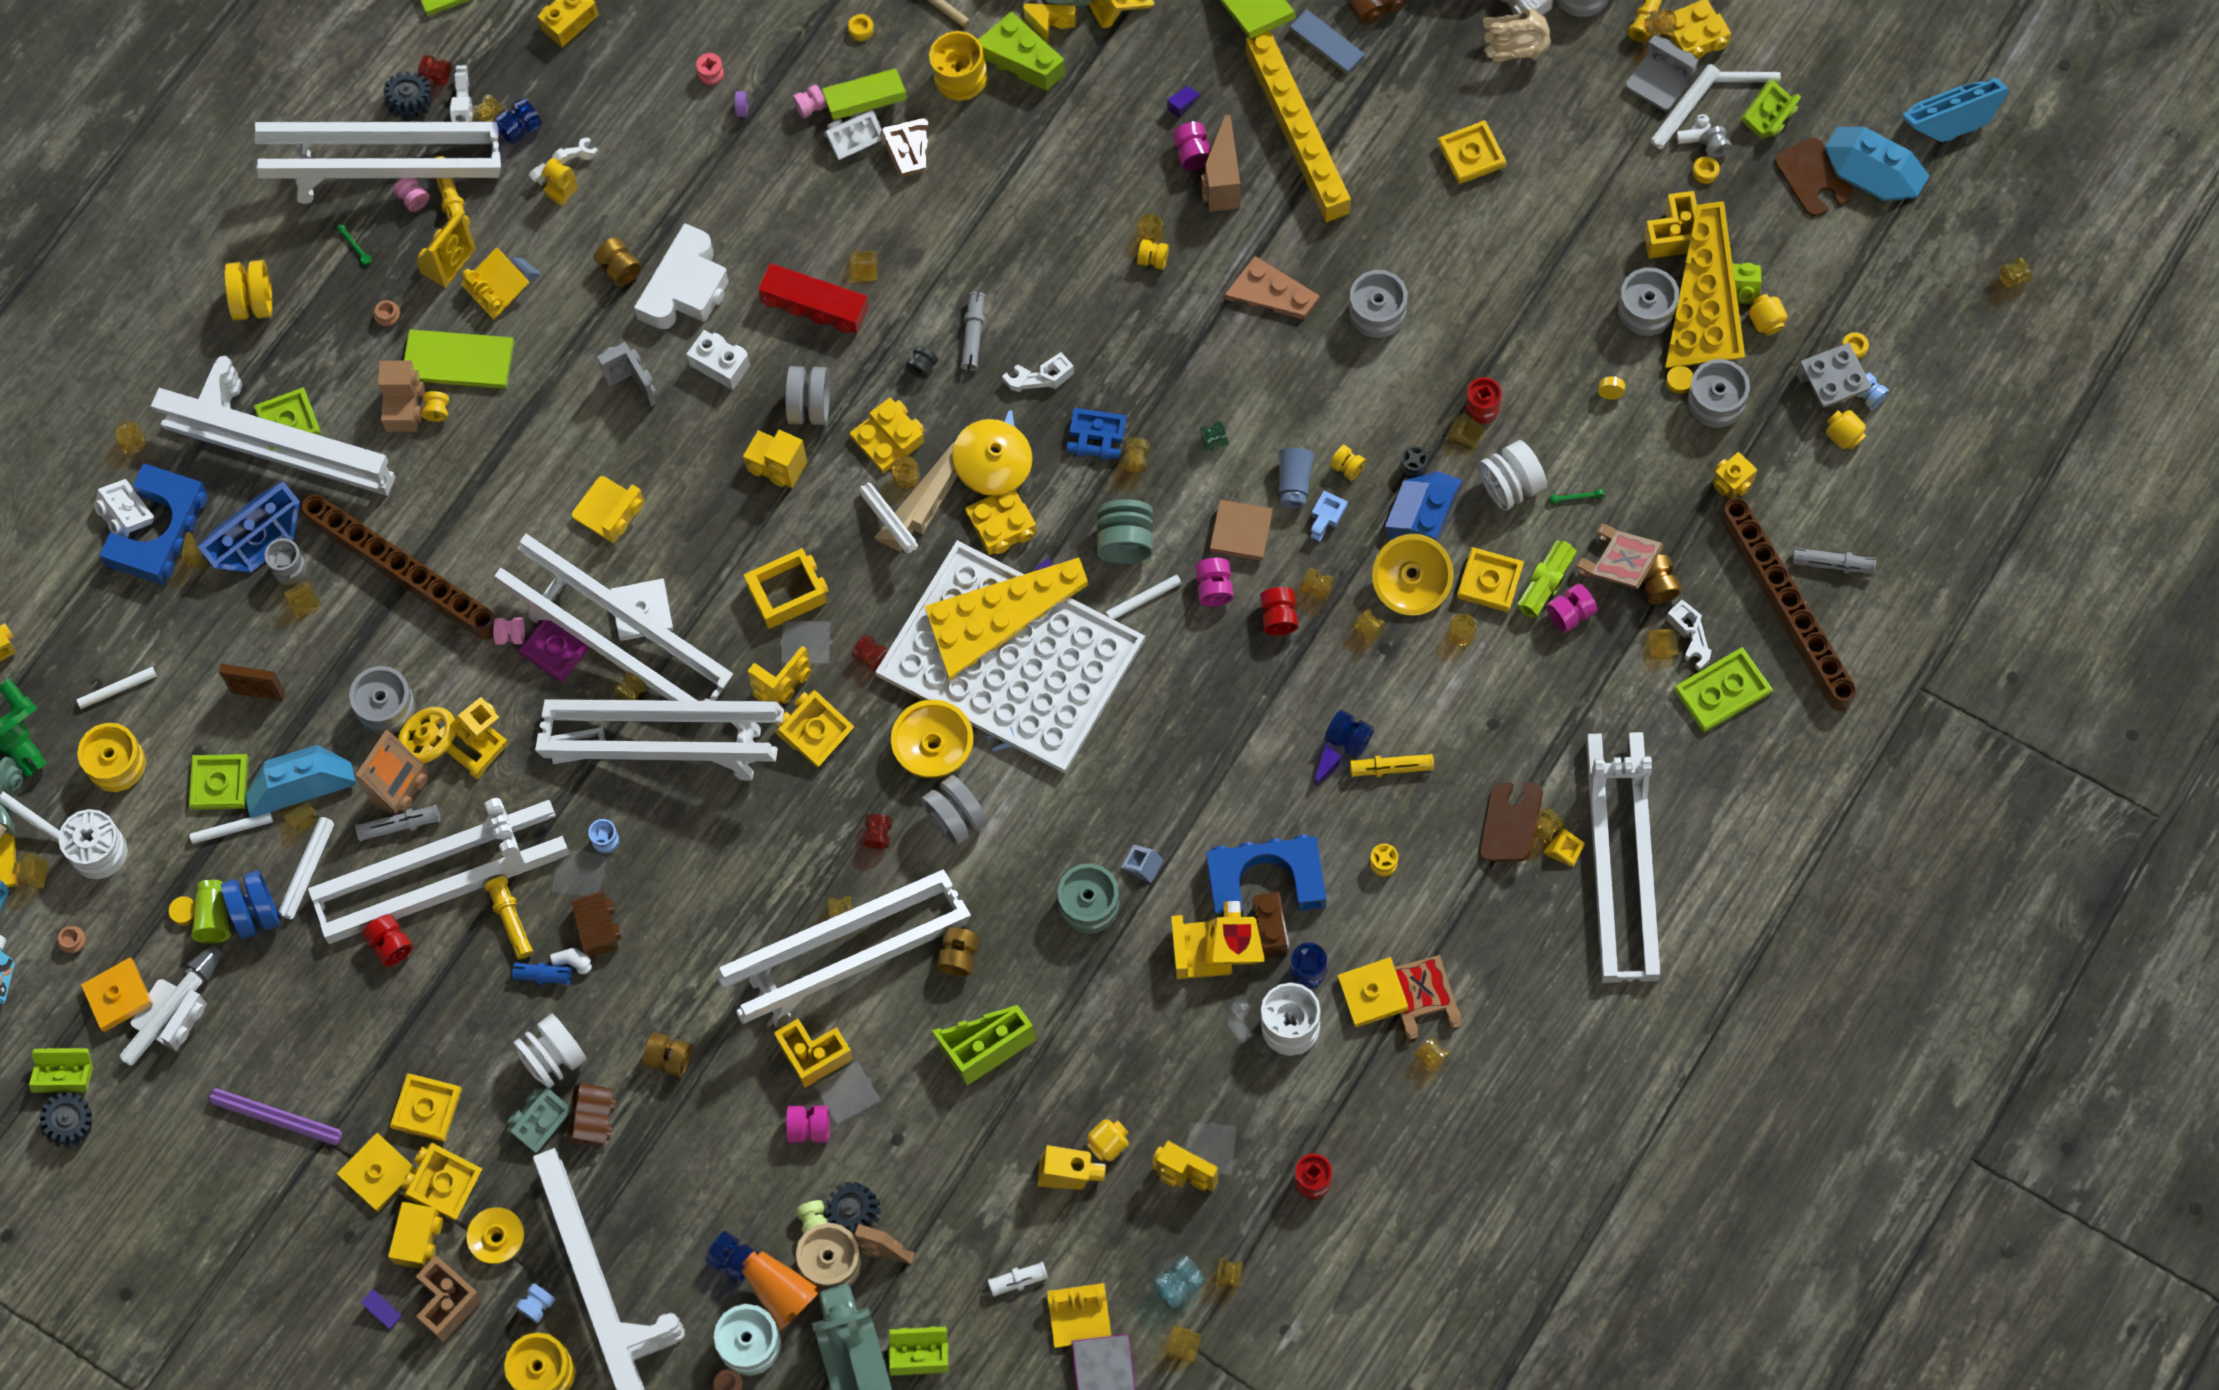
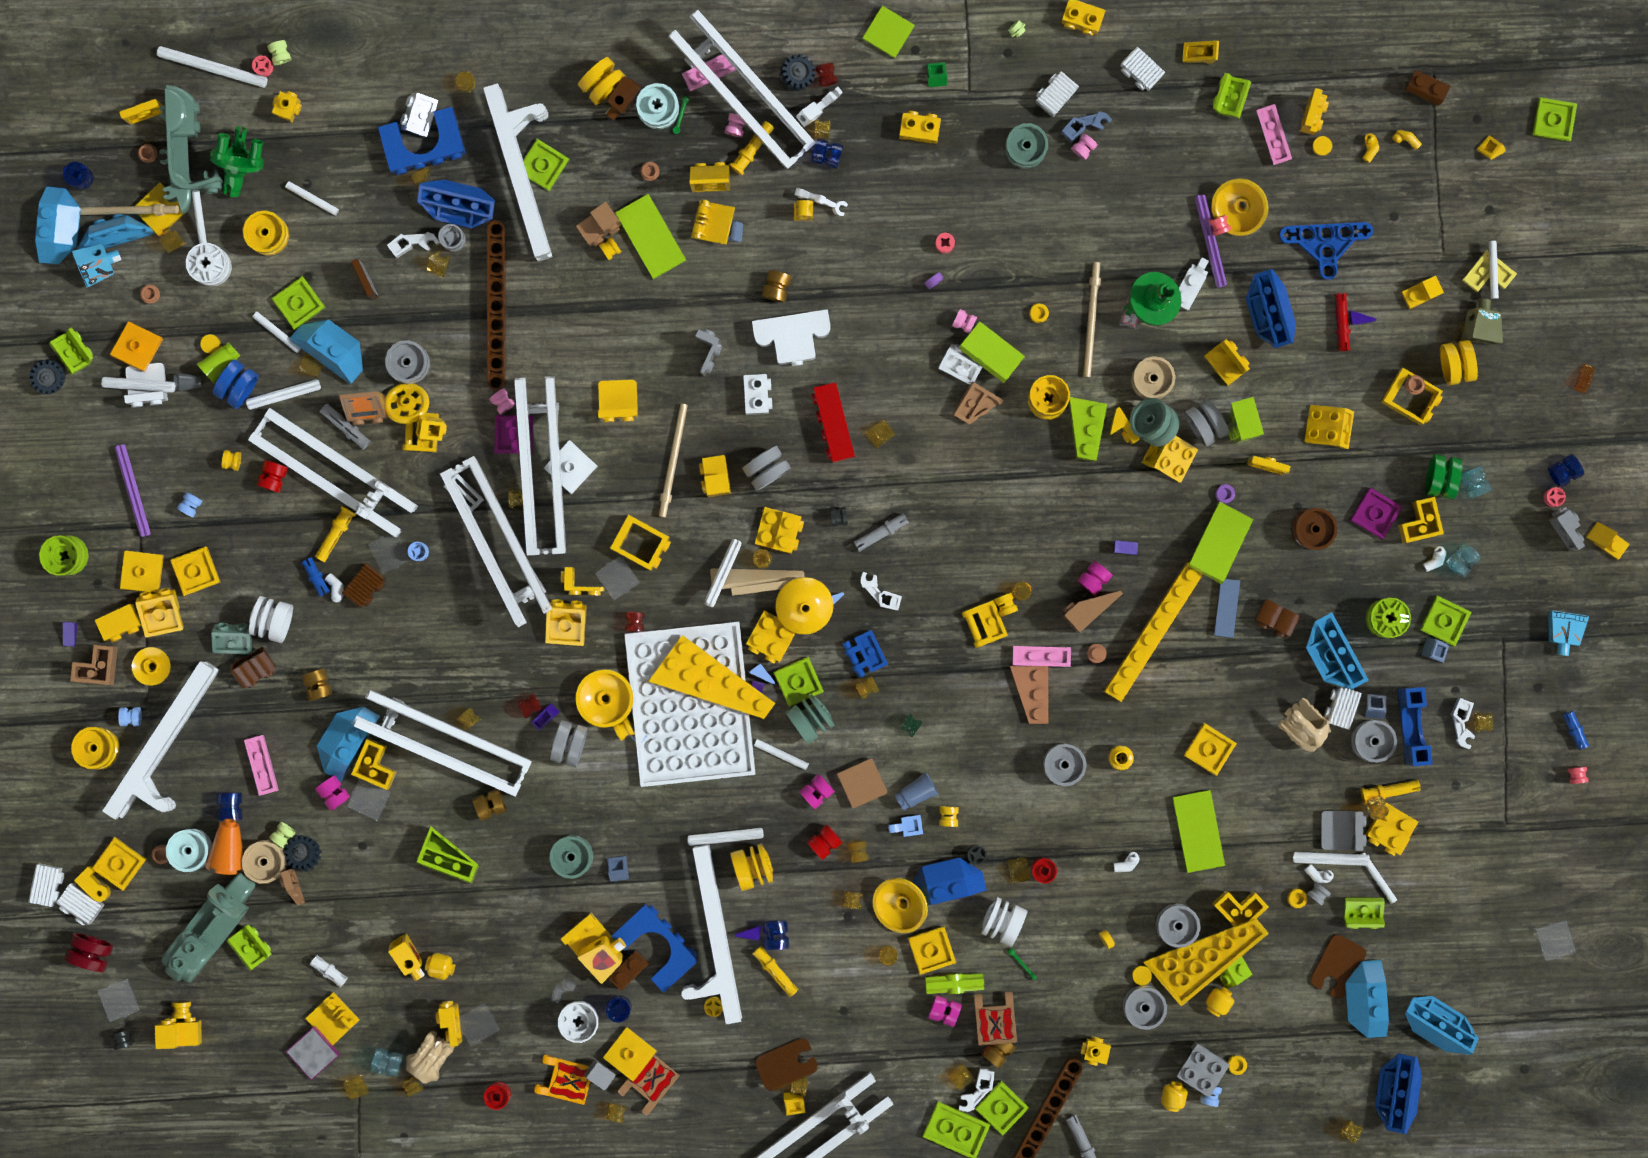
camera: 50 degrees right, 20 degrees up
none -> lime wheel [39,535,89,576]
none -> light blue wheel [177,492,203,517]
none -> yellow wheel [222,450,241,471]
none -> bright pink plate [244,735,279,796]
none -> dark azure wedge [317,707,381,782]
none -> white piece [387,232,440,258]
none -> tan piece [406,1031,455,1083]
none -> dark purple piece [531,703,559,731]
none -> flag [534,1054,590,1105]
none -> light grey panel [584,1059,616,1090]
none -> reddish brown torso [605,76,644,120]
none -> yellow wheel [613,717,635,741]
none -> light aqua wheel [636,83,679,130]
none -> tan bar [659,404,688,518]
none -> white piece [681,844,742,1024]
none -> bright pink plate [682,49,736,92]
none -> white axle [688,828,764,846]
none -> yellow wheel [730,843,773,891]
none -> light blue piece [749,664,775,684]
none -> lime tile [773,657,824,707]
none -> yellow plate [962,600,1008,648]
none -> lime tile [975,1081,1029,1136]
none -> bright pink plate [1012,646,1071,667]
none -> nougat plate [1087,644,1107,663]
none -> yellow head [1108,745,1134,771]
none -> white arm [1114,852,1139,872]
none -> lime tile [1172,790,1225,873]
none -> blue wedge [1375,1053,1422,1134]

